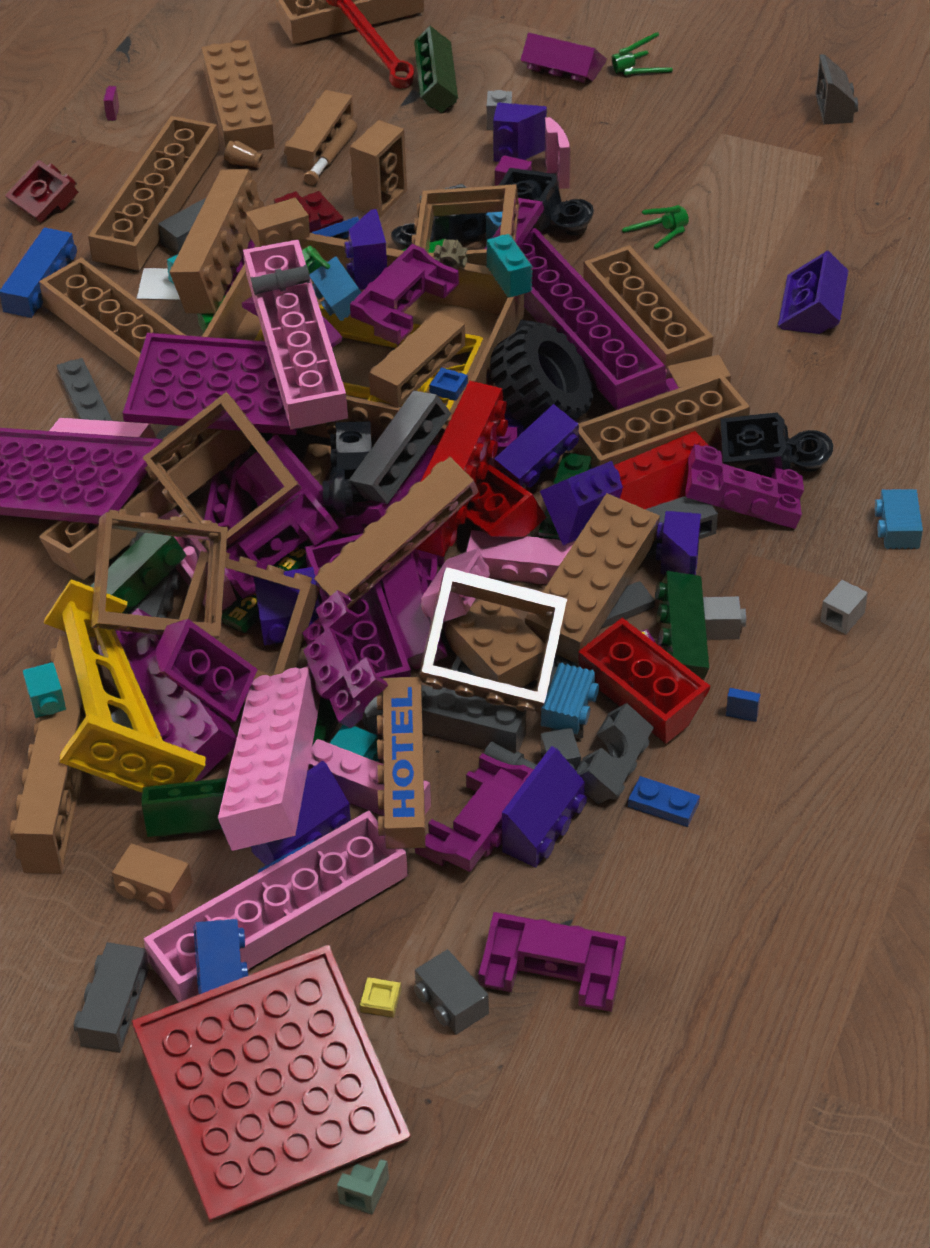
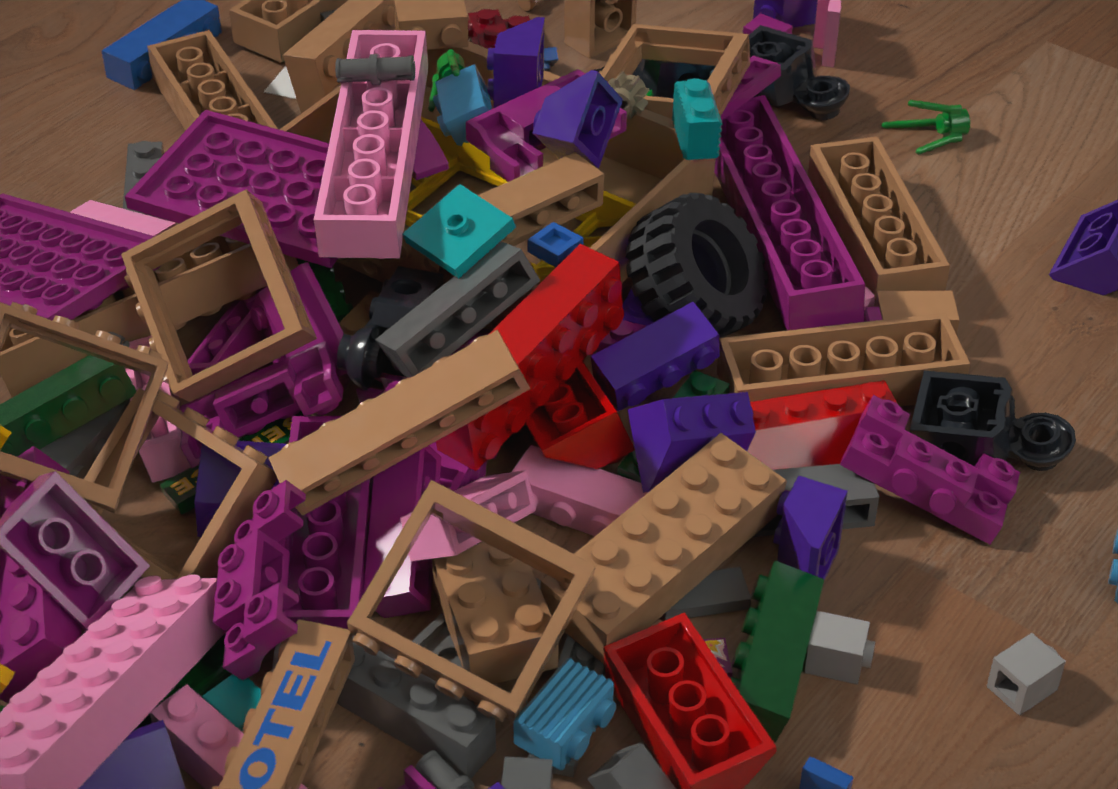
camera: 15 degrees right, 5 degrees down
none -> teal plate [403,184,516,279]
none -> dark purple slope [532,70,623,169]

